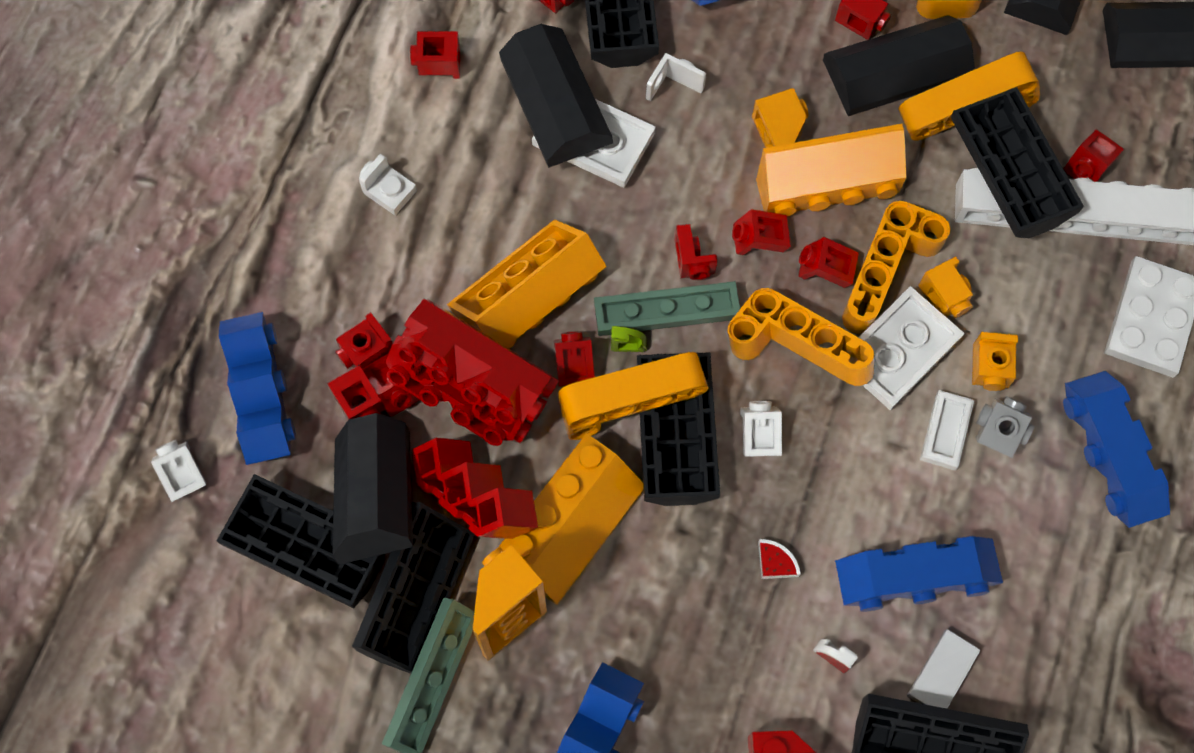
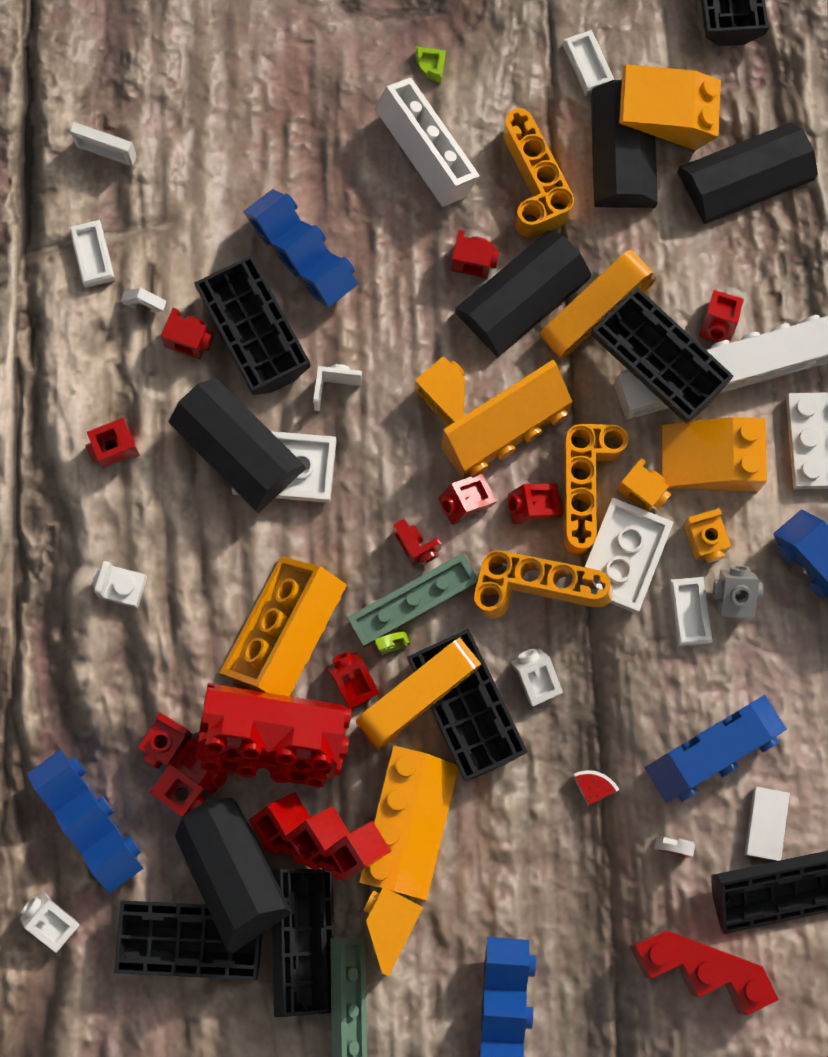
camera: 25 degrees left, 5 degrees up
none -> light orange slope [661,417,767,492]

